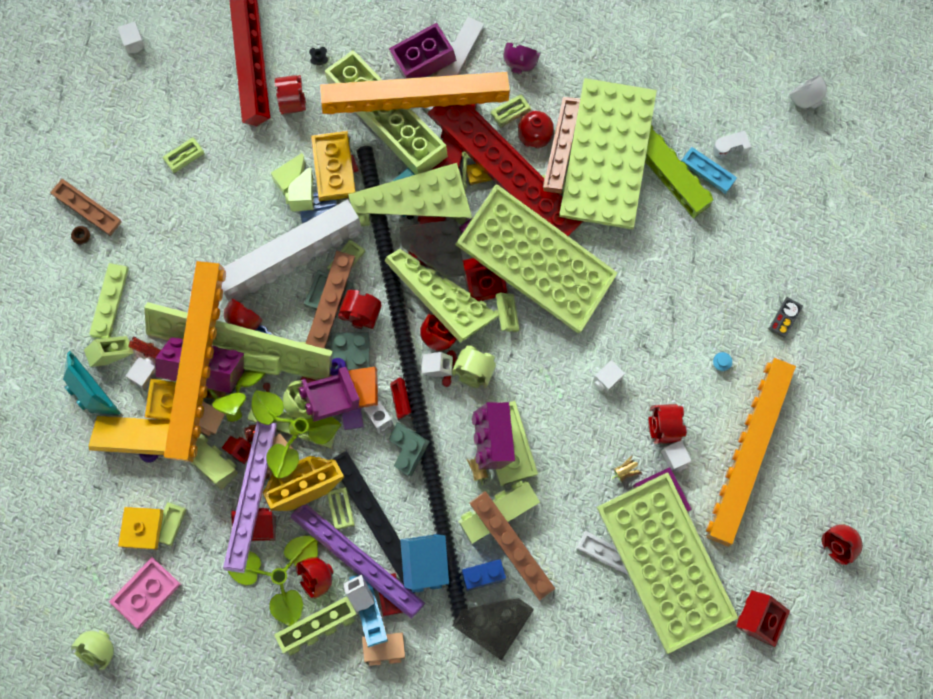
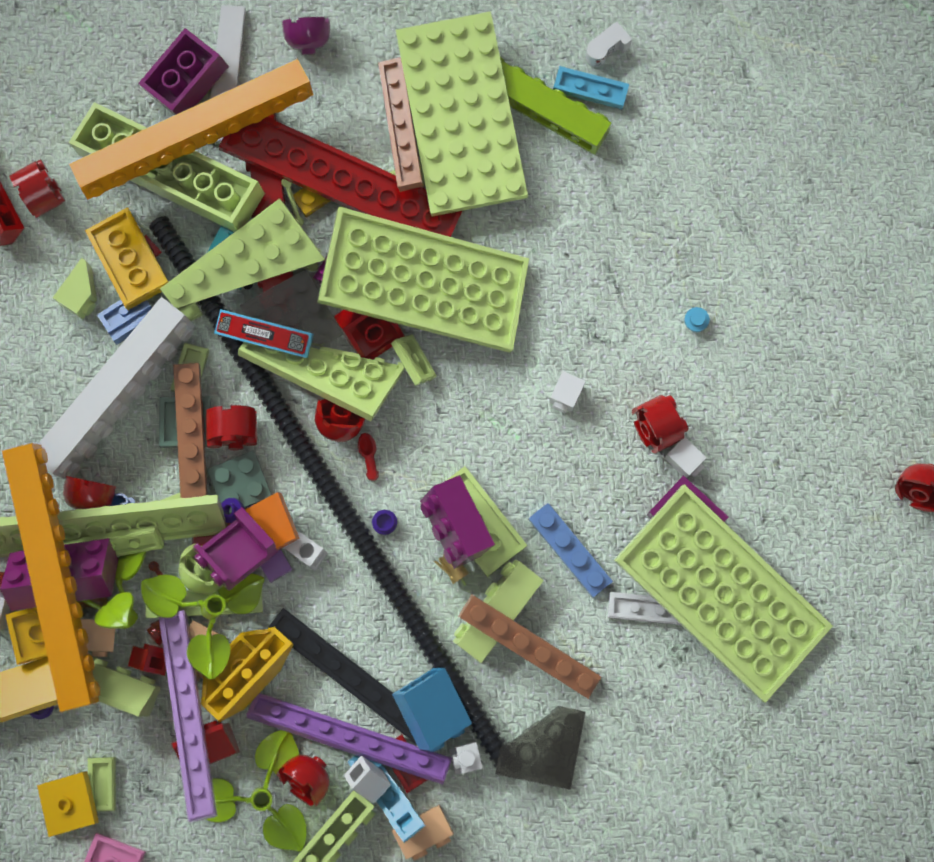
camera: 15 degrees left, 5 degrees up
yellowish green slope [285,168,314,211] -> none
black plate [309,47,328,65] -> none
yellowish green tile [327,487,355,530] -> none
sand green plate [388,422,429,476] -> none
red tile [390,377,411,420] -> none
white brick [421,352,453,378] -> none
yellowish green brick [452,346,496,388] -> none
blue brick [461,559,506,591] -> none
yellowish green tile [490,94,531,128] -> none
red cylinder [518,111,554,148] -> none
pearl gold piece [612,456,642,482] -> none
light orange brick [706,358,796,547] -> none
red slope [736,590,790,647] -> none
tile [768,297,803,339] -> none
none -> slope [214,309,314,358]
none -> dark purple plate [372,510,398,535]
none -> white brick [449,742,483,775]
none -> medium blue plate [528,503,613,598]

